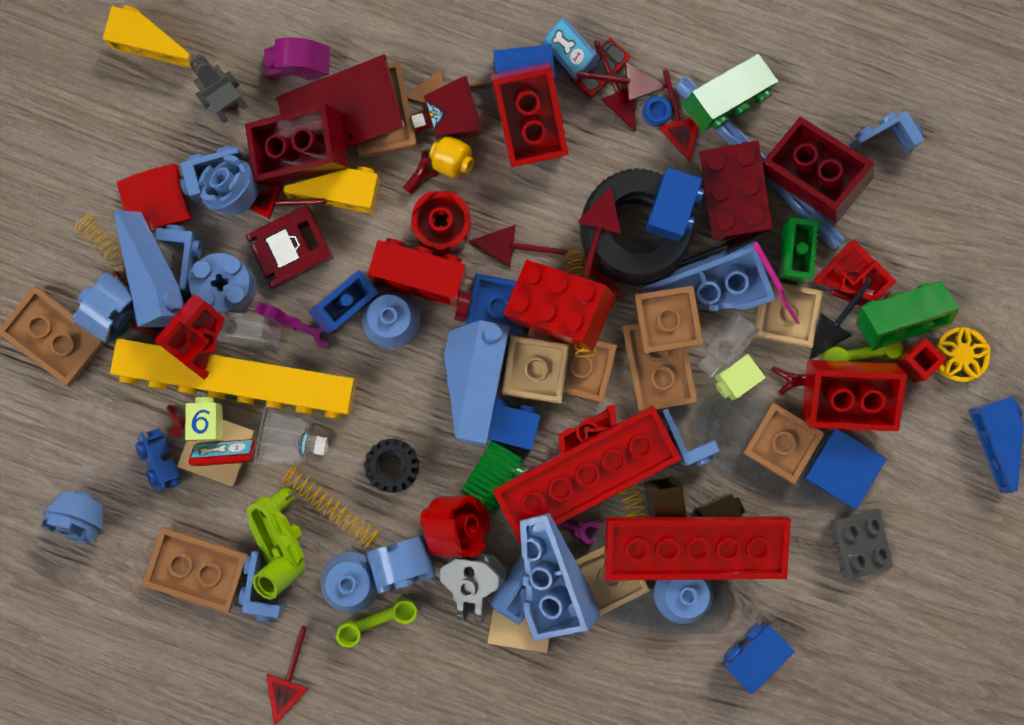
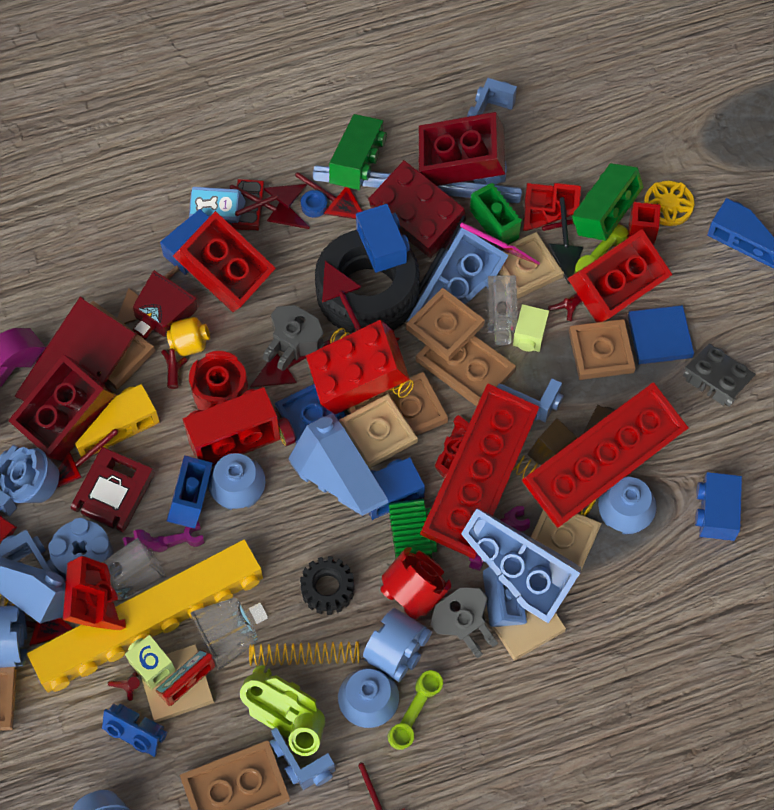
camera: 30 degrees left, 20 degrees down
none -> dark grey hinge [263,305,324,371]

